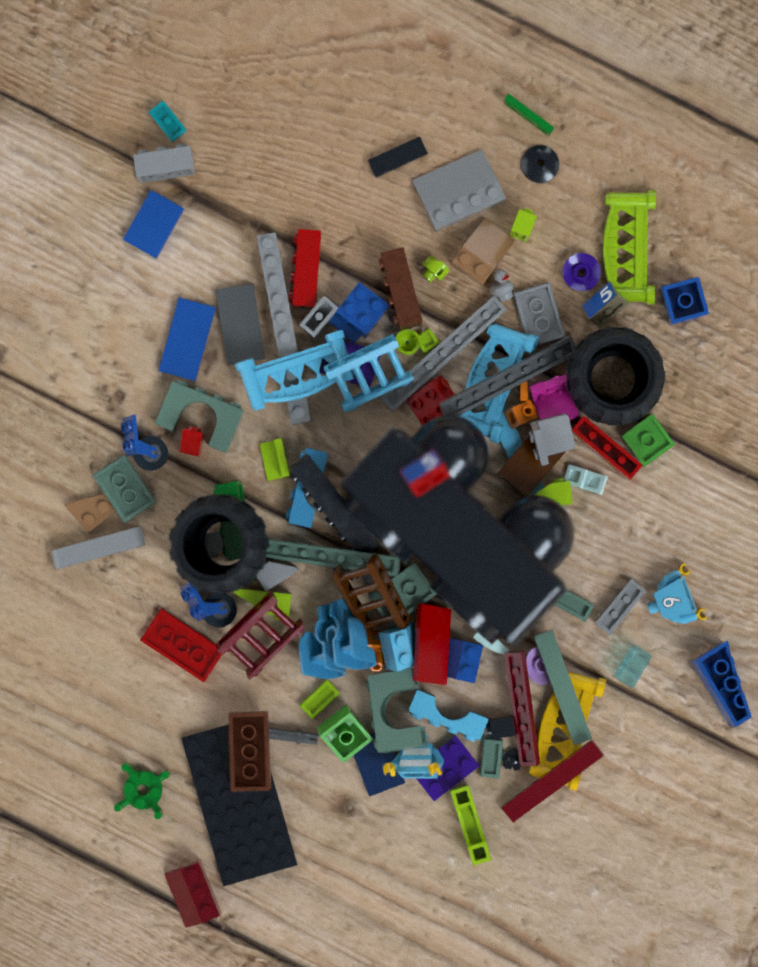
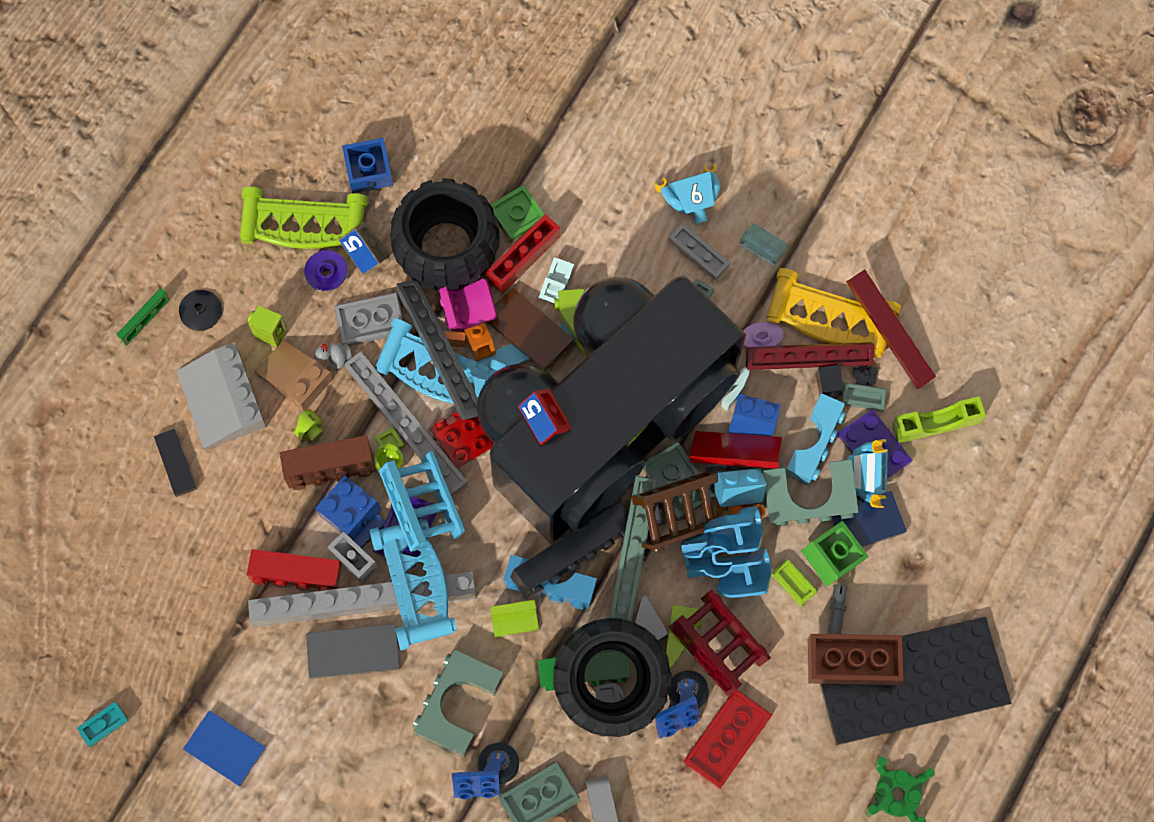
camera: 90 degrees left, 15 degrees down
light grey brick [133,144,197,183] -> none
blue tile [158,297,216,381] -> none
dark red slope [165,859,222,928] -> none
red slope [180,426,205,457] -> none
light grey bracket [529,413,575,466] -> none
sand green tile [534,630,592,745] -> none
blue wedge [690,641,752,727] -> none

